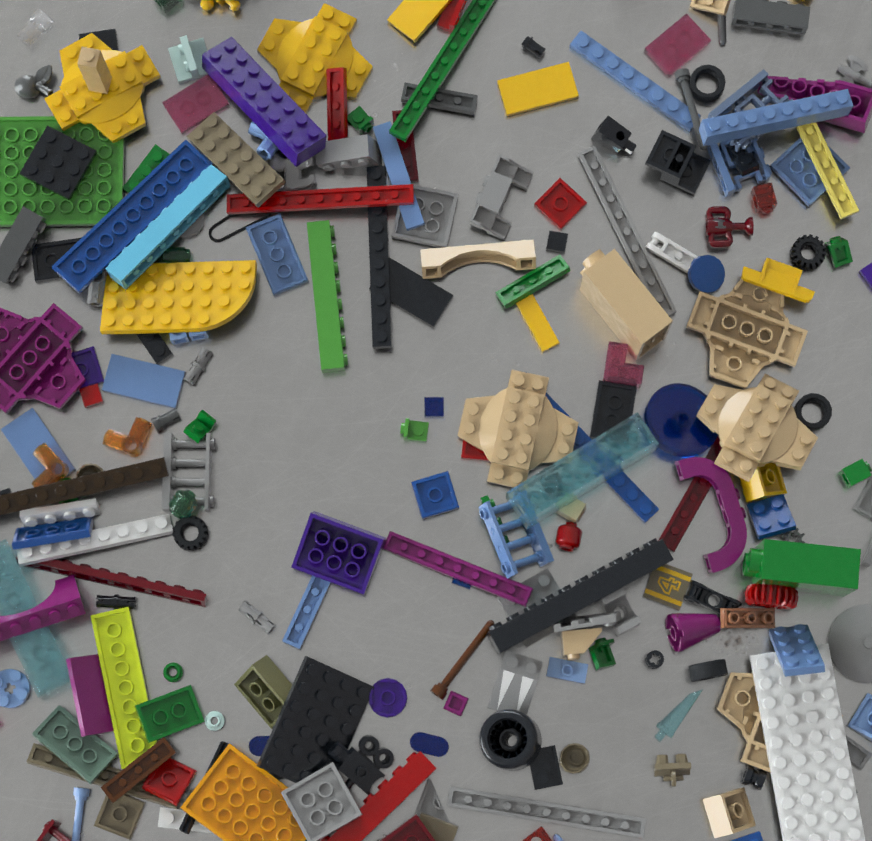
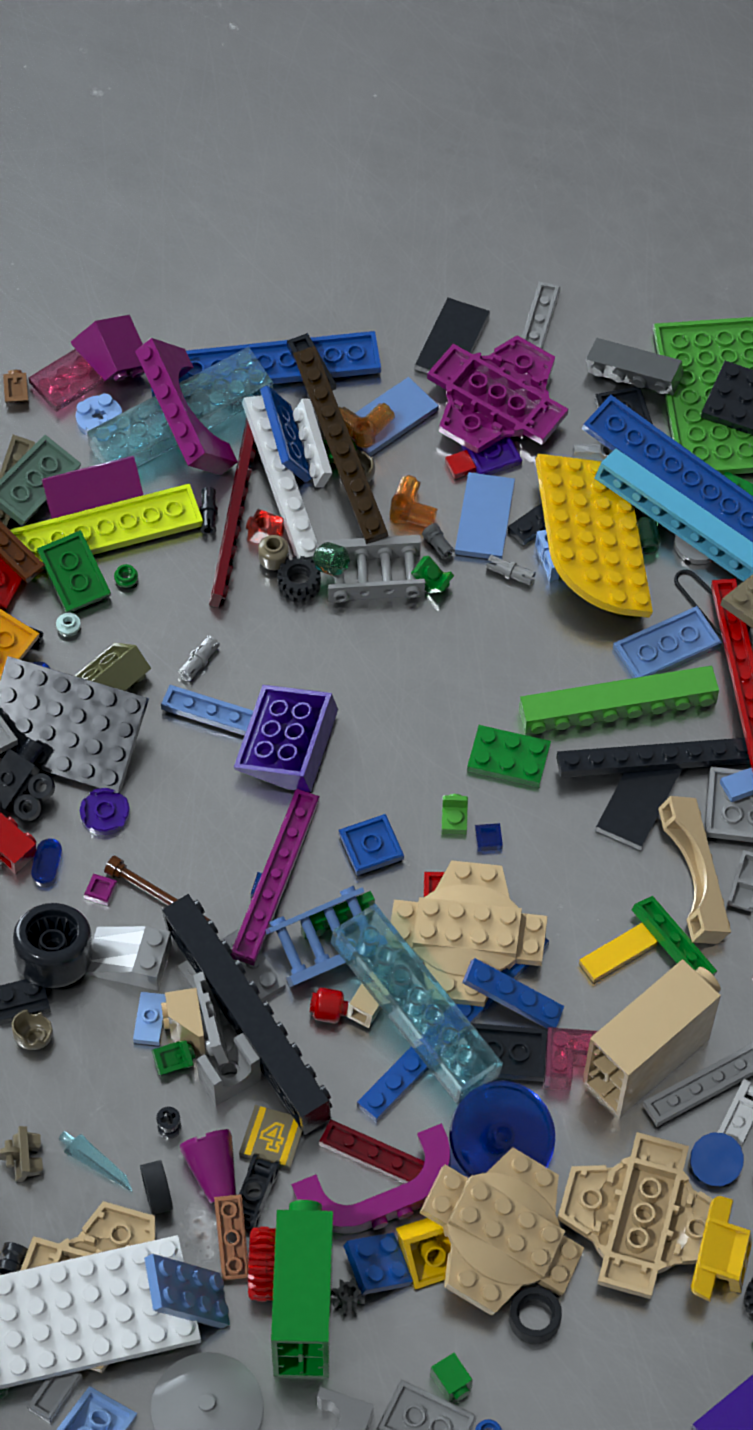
camera: 80 degrees right, 20 degrees down
black tile [546,231,568,253] -> none
none -> clear red brick [246,509,284,544]
none -> dark tan head [258,535,289,571]
none -> blue plate [462,958,564,1031]
none -> green plate [467,725,551,788]

